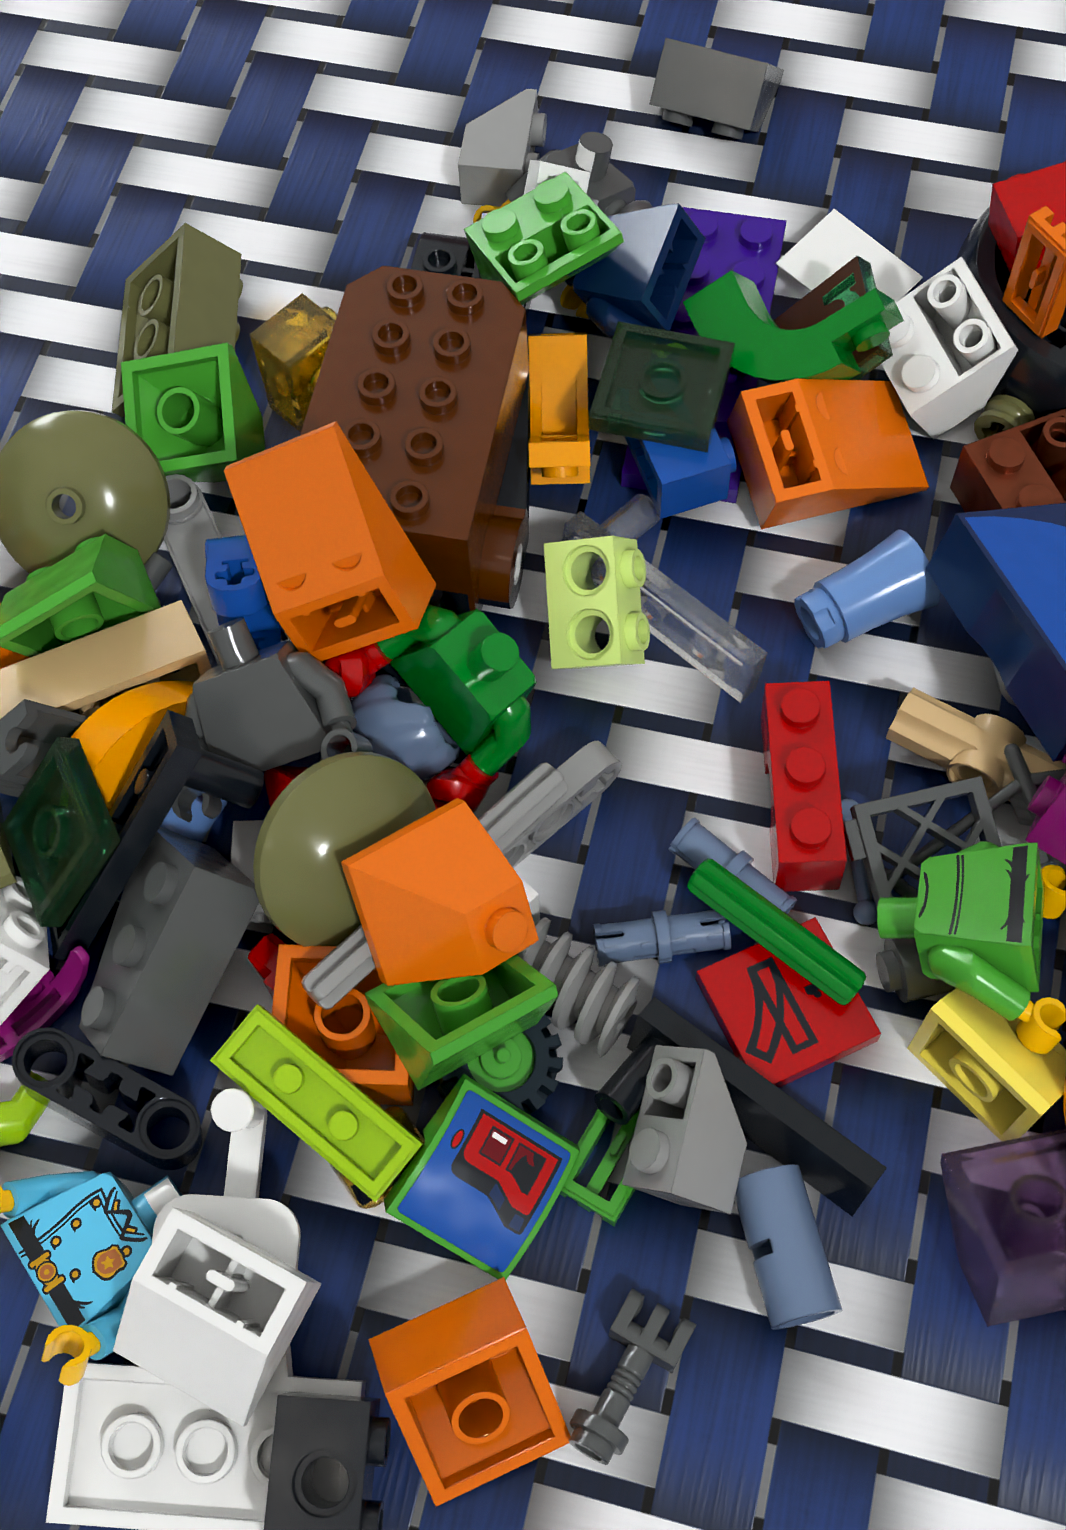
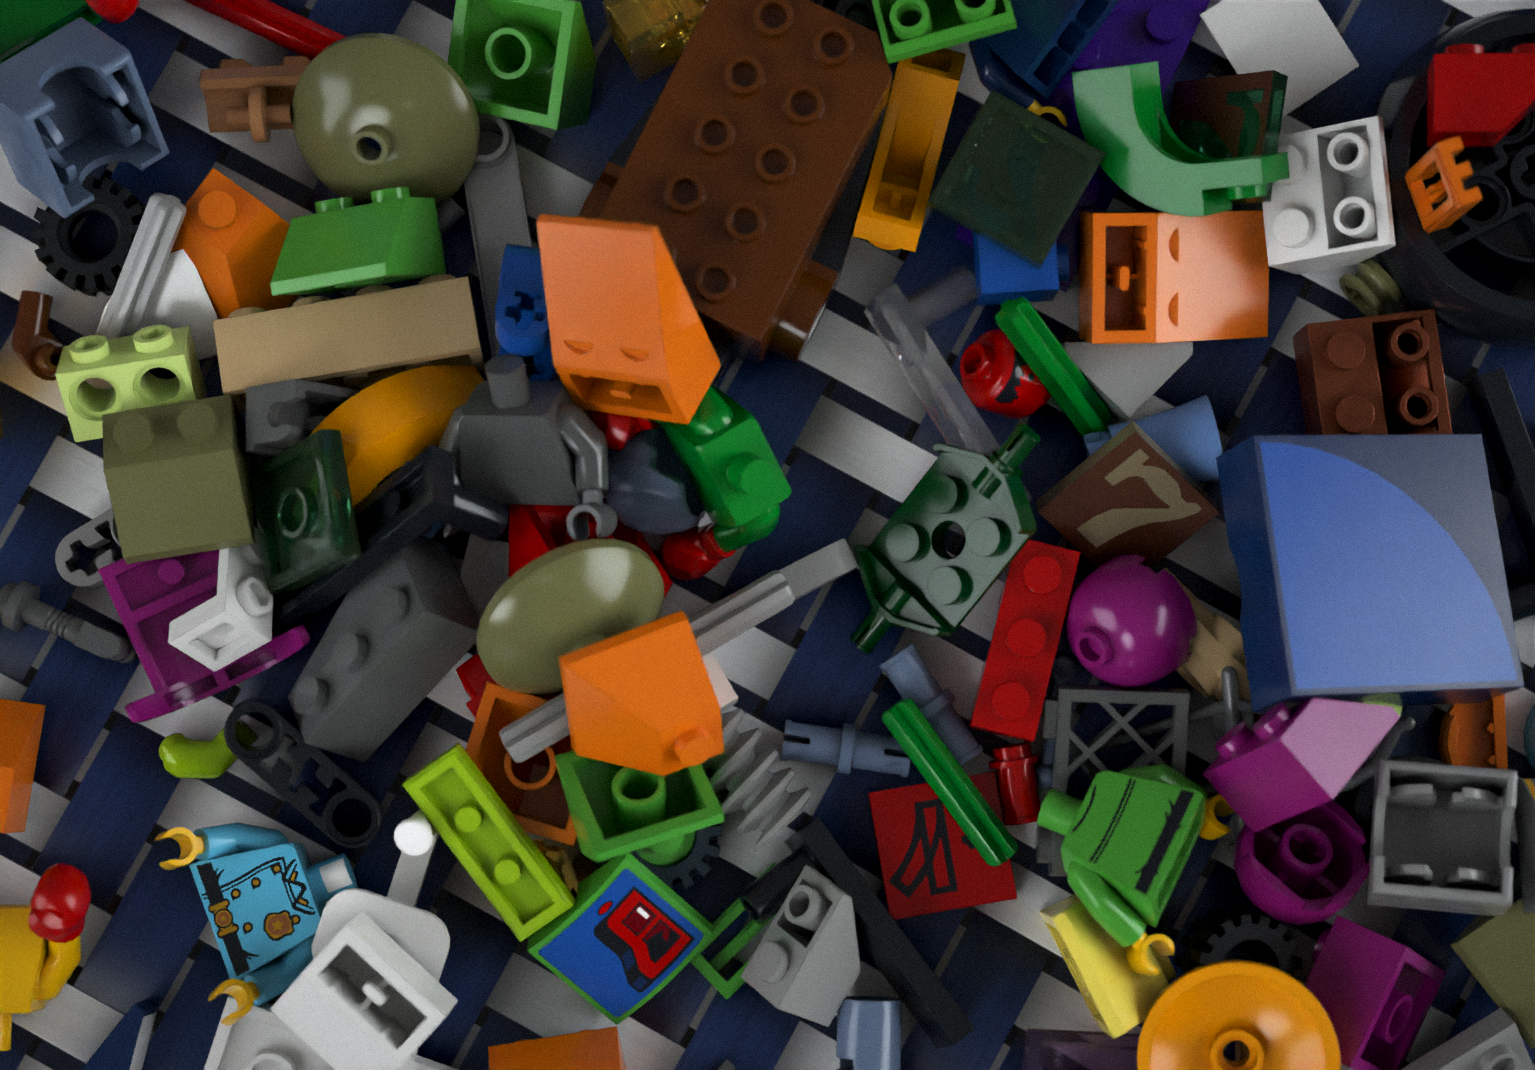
camera: 10 degrees right, 20 degrees up
yellowish green brick [544,536,650,669] -> none
none -> dark green plate [850,422,1041,654]
none -> red head [960,329,1051,419]
none -> red pin [988,742,1041,825]
none -> green axle [995,297,1112,436]
none -> reddish brown tile [1036,421,1220,569]
none -> light grey slope [1062,341,1193,423]
none -> magenta cylinder [1065,554,1197,687]

